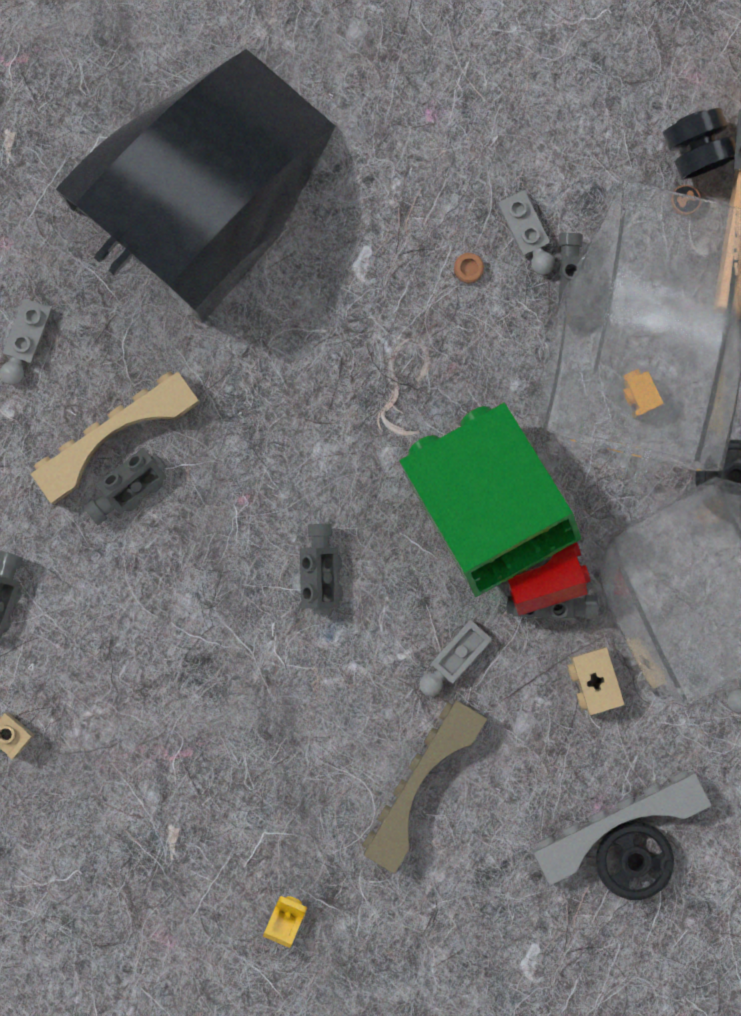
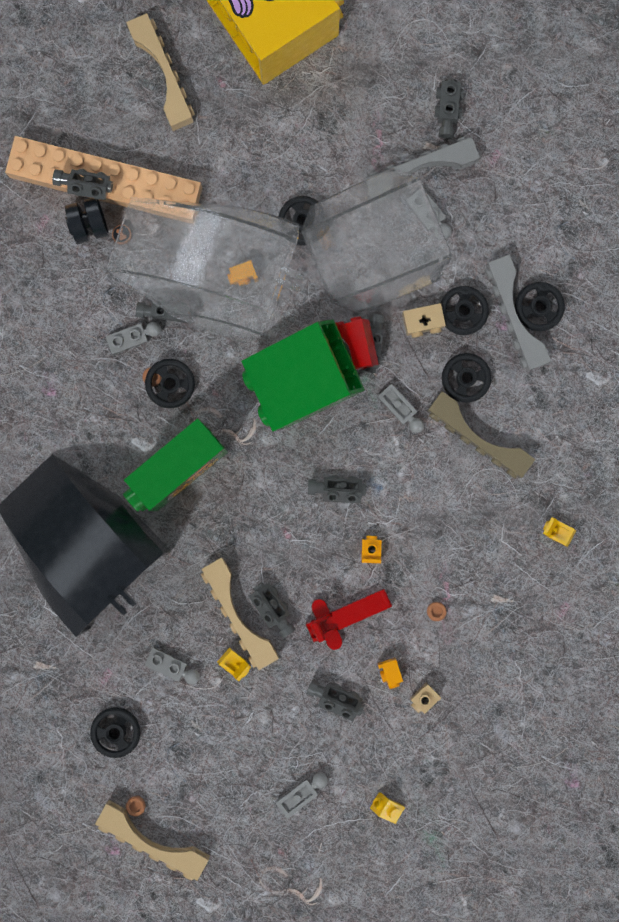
camera: 80 degrees left, 0 degrees up
none -> green brick [123,418,228,512]
none -> black wheel [145,359,195,408]
none -> yellow bracket [217,647,251,681]
none -> red piece [305,588,392,650]
none -> light orange brick [361,536,382,563]
none -> light orange brick [377,658,403,689]
none -> nougat tile [427,602,446,621]
none -> black wheel [441,286,489,335]
none -> black wheel [442,353,491,403]

